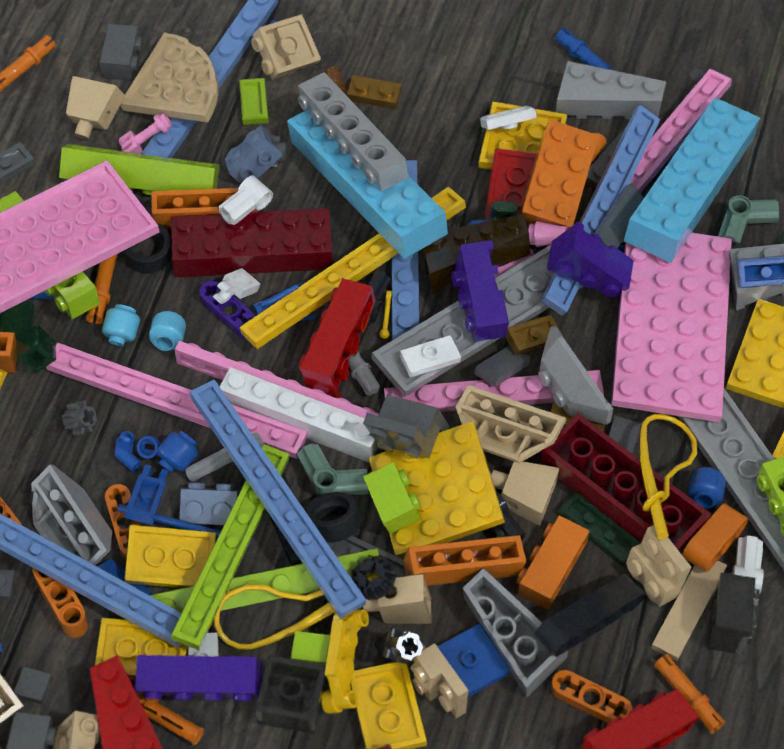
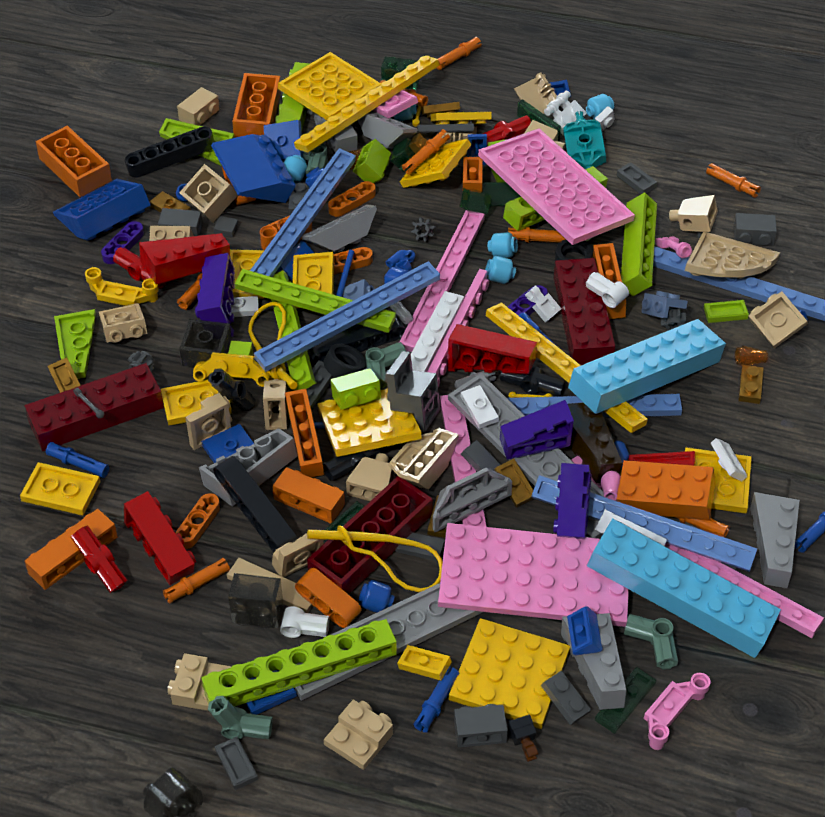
camera: 90 degrees right, 10 degrees down
blue hinge [125,464,169,525] -> none
light grey brick [298,72,408,192] -> none
black gear [351,554,396,600] -> none
clear green slope [491,201,518,221] -> none

